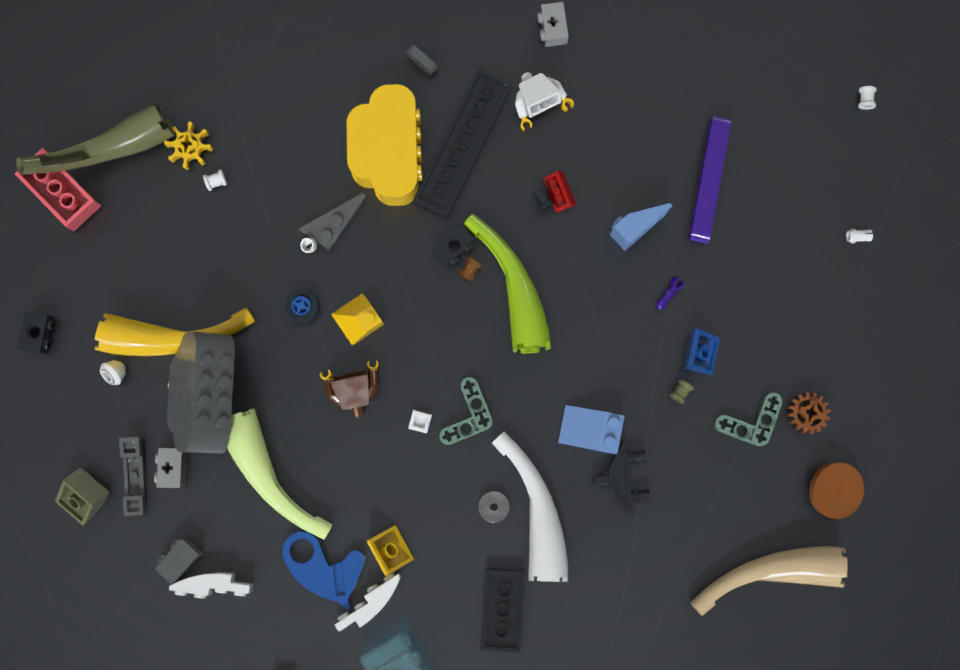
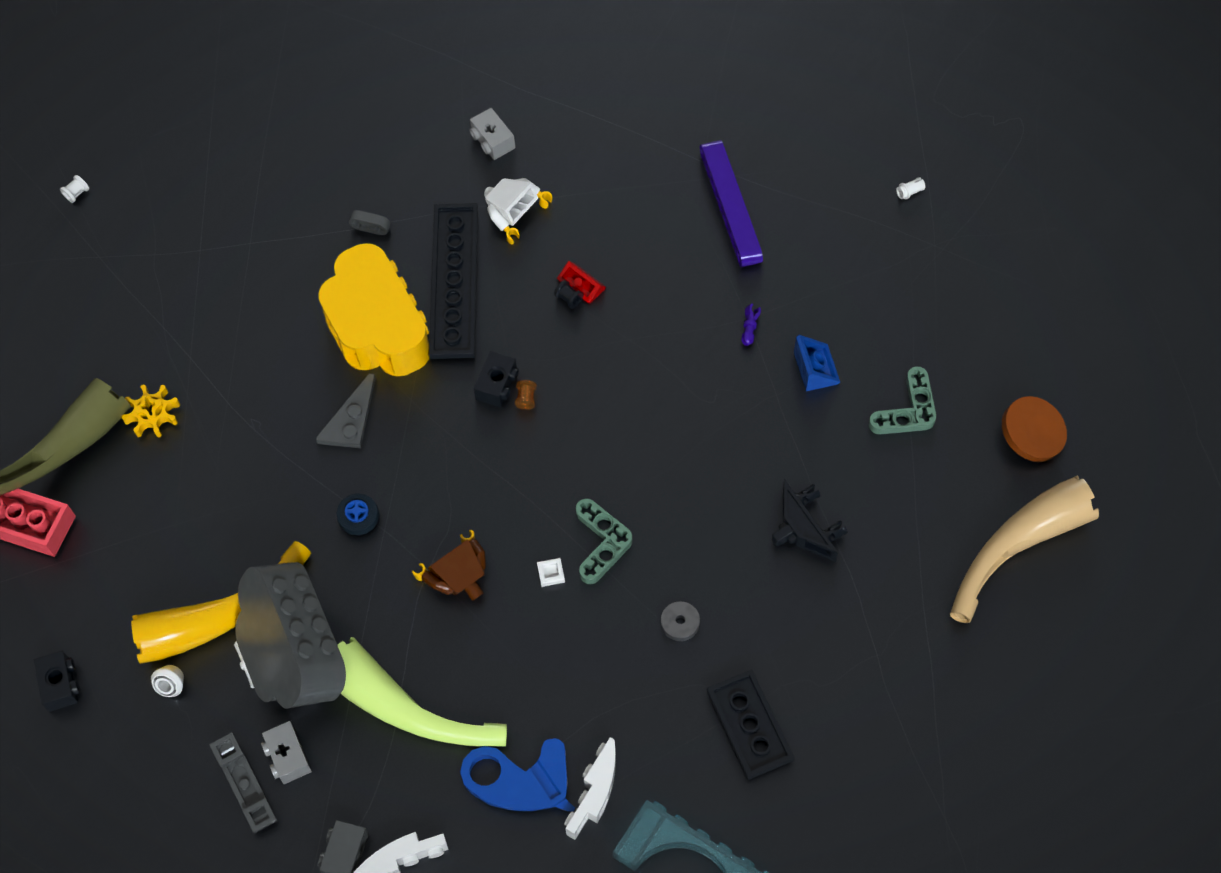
camera: 25 degrees left, 20 degrees down
olive slope [55,468,109,526] -> none
white bush [203,169,227,191] -> none
white hinge [300,238,317,253] -> none
yellow slope [331,293,384,346] -> none
yellow slope [367,525,414,576] -> none
lime brick [463,214,551,354] -> none
white brick [492,431,568,582] -> none
medium blue slope [558,405,625,455] -> none
medium blue slope [610,203,672,251] -> none
olive bush [669,379,694,404] -> none
dark orange gear [787,392,831,434] -> none
white bush [858,86,876,109] -> none

